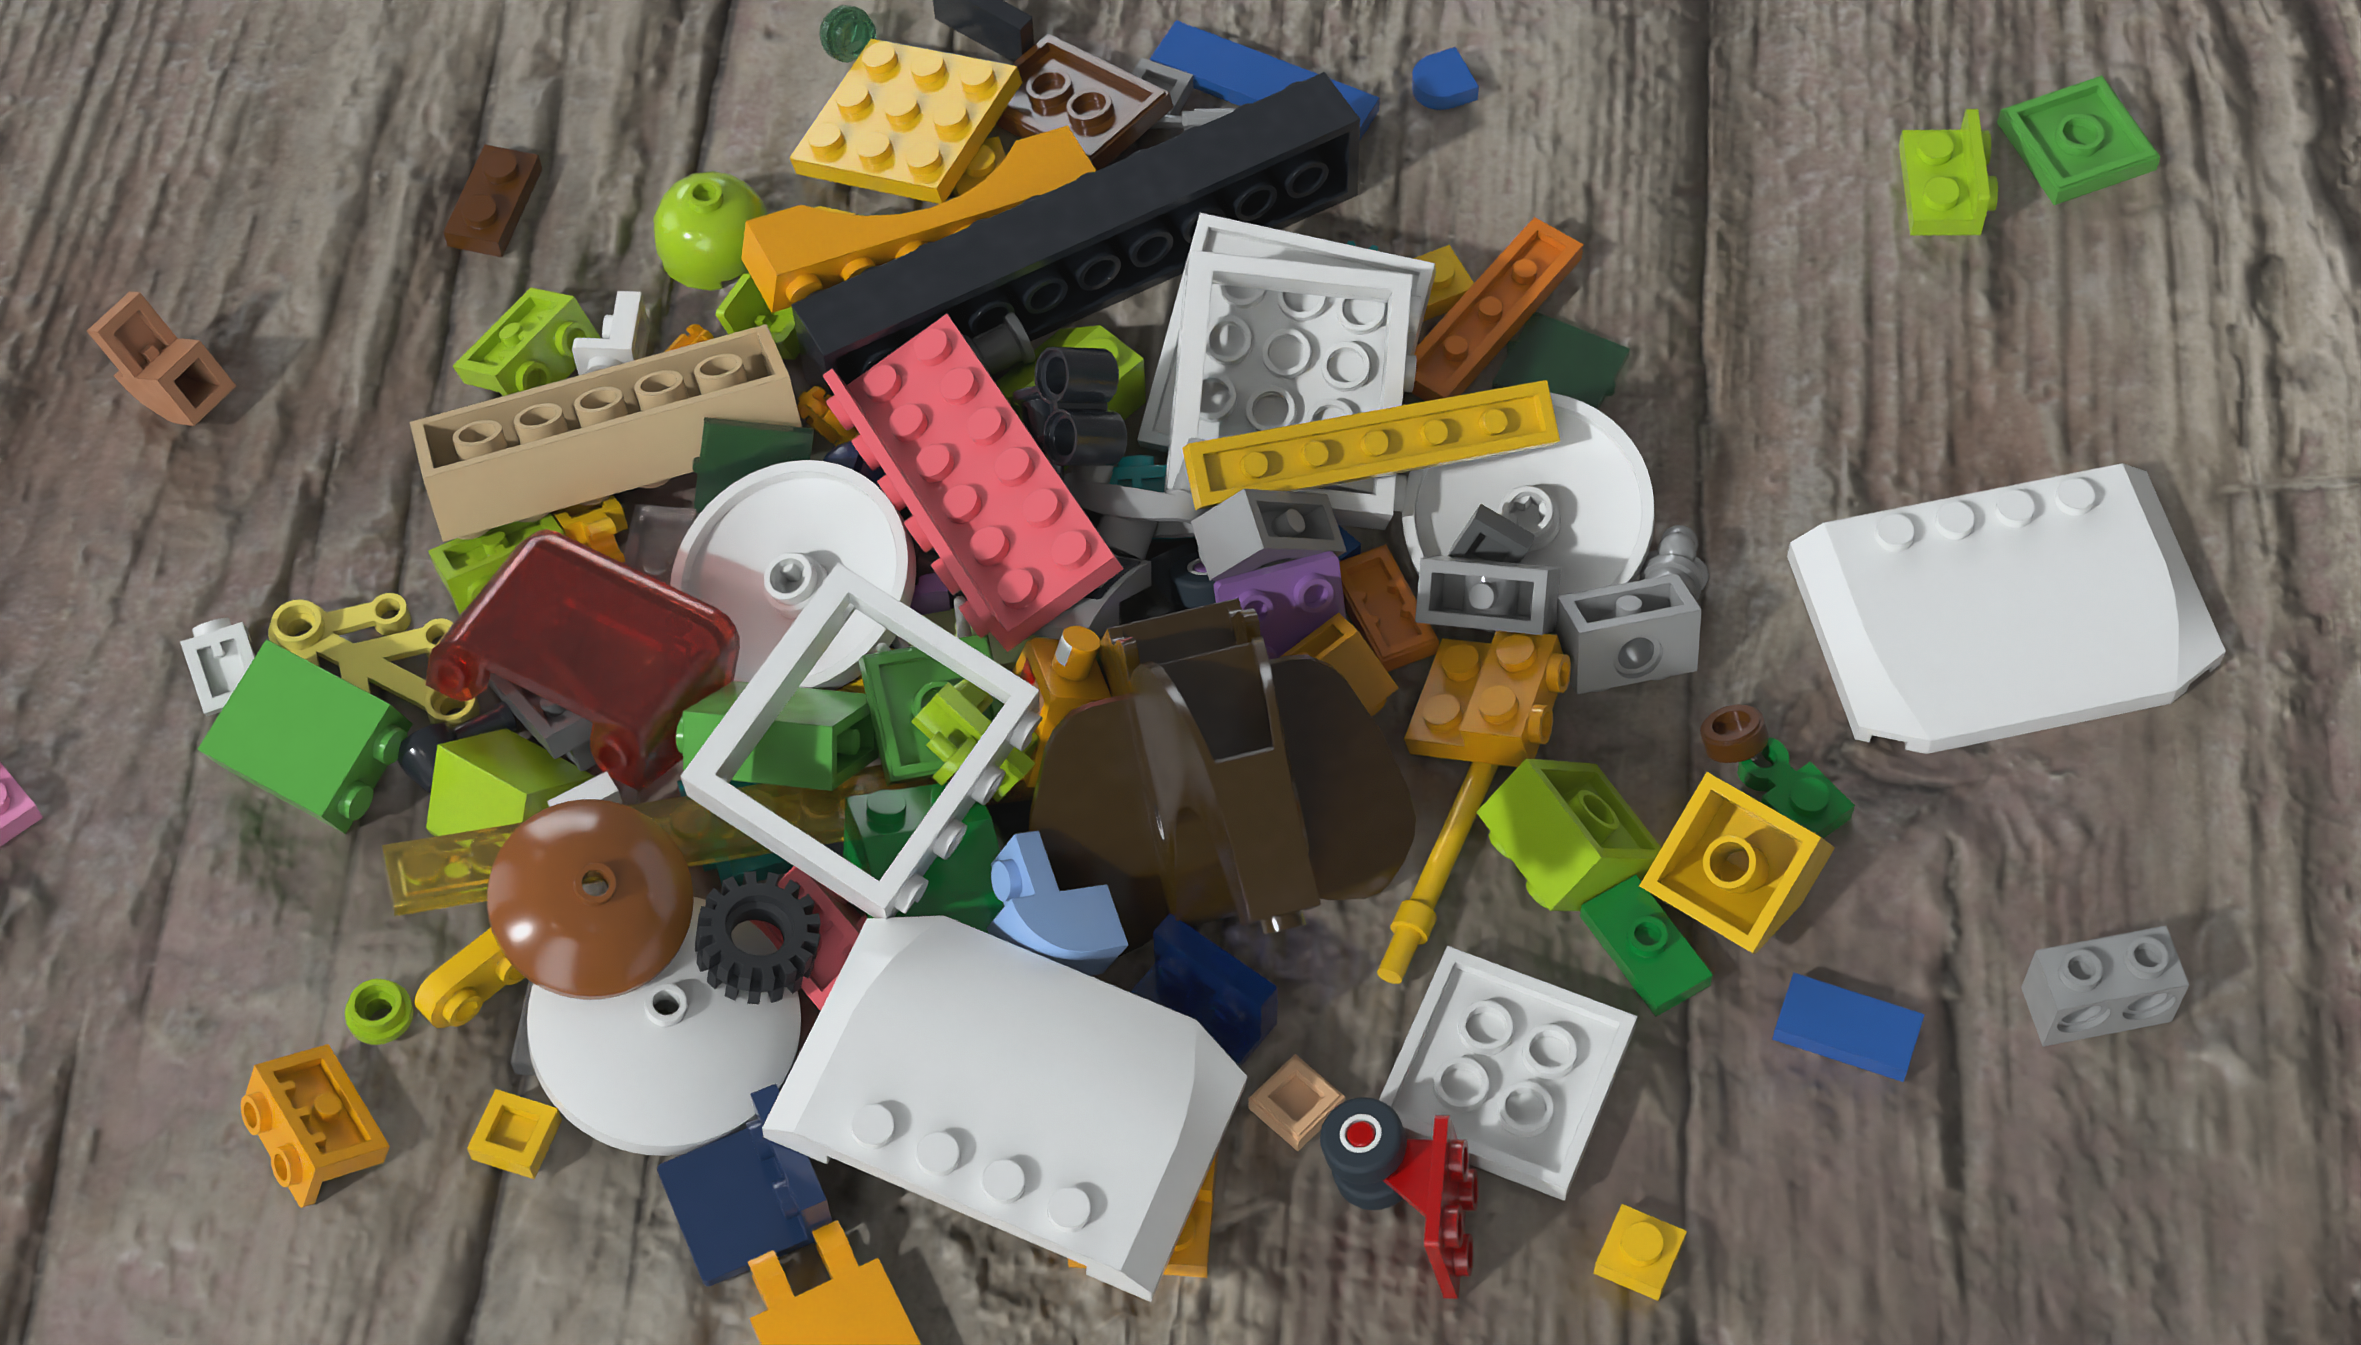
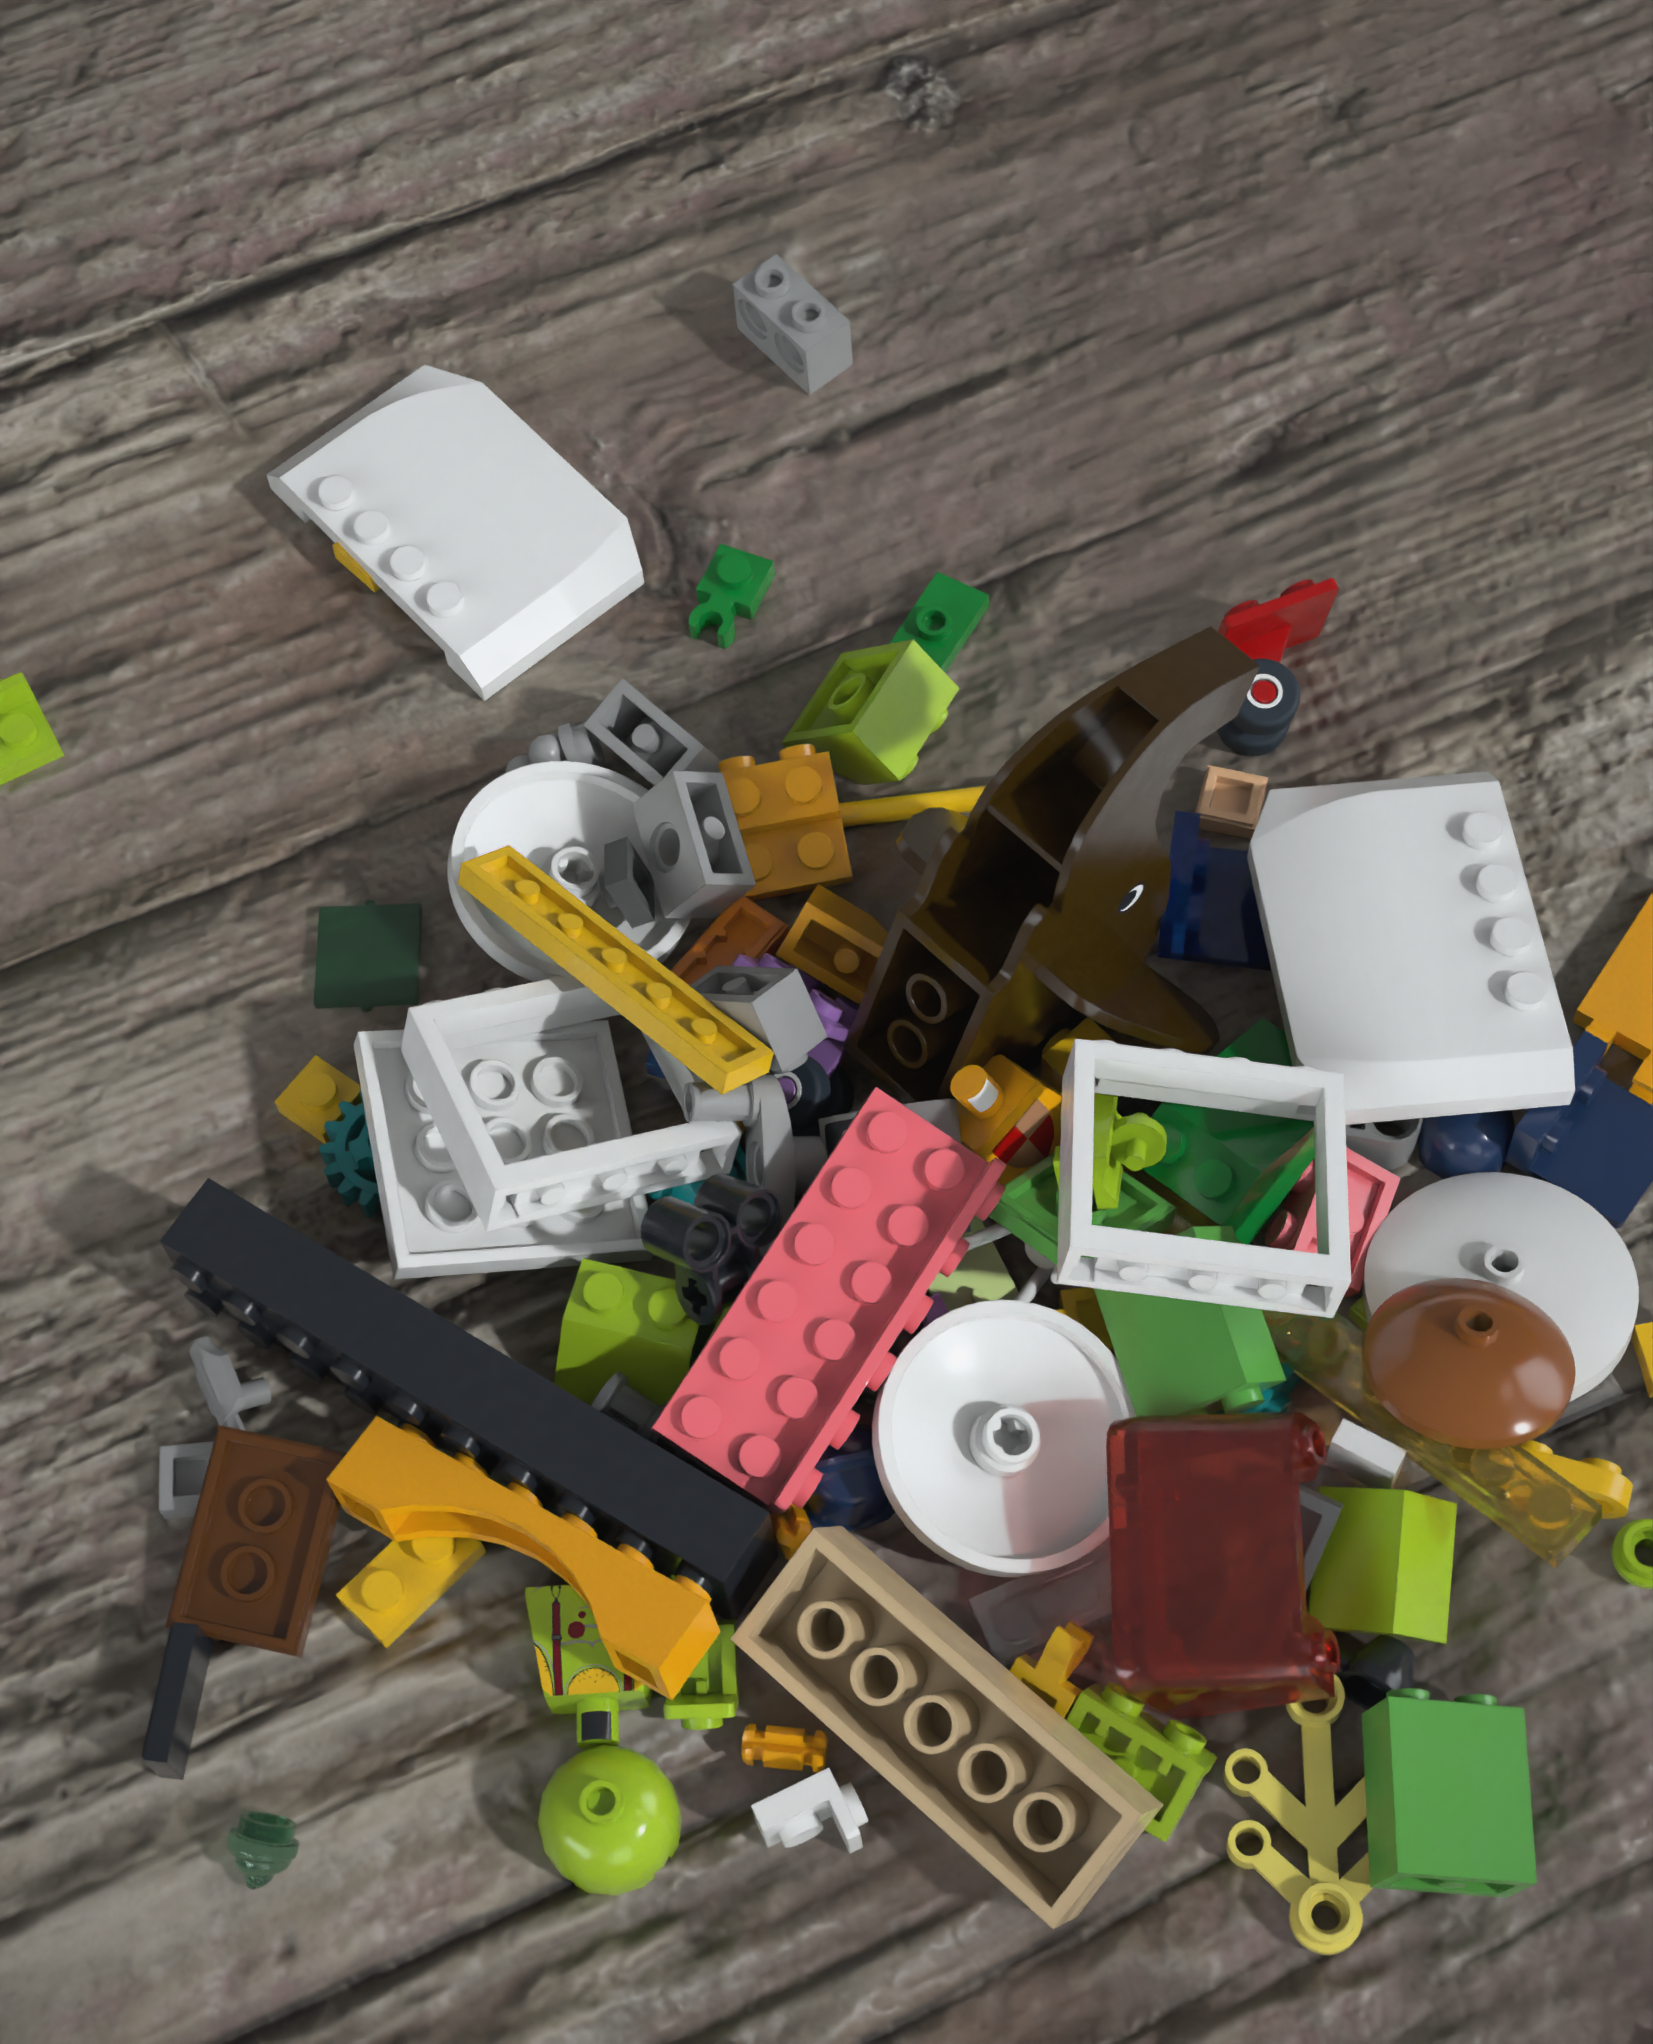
camera: 115 degrees left, 5 degrees up
white bracket [180,618,255,716] -> none
lime bracket [453,287,601,396] -> none
clear green piece [692,417,814,513] -> none
black tyre [695,871,821,1005] -> none
yellow plate [790,39,1022,204] -> none
light blue brick [987,831,1128,976] -> none
blue tile [1150,20,1380,140] -> none
white plate [1379,946,1638,1201] -> none
orange plate [1411,217,1583,401] -> none
blue tile [1412,47,1479,110] -> none
yellow plate [1593,1204,1687,1301] -> none
yellow slope [1639,772,1835,954] -> none
reddish brown tile [1700,704,1769,763] -> none
blue tile [1772,972,1925,1082] -> none

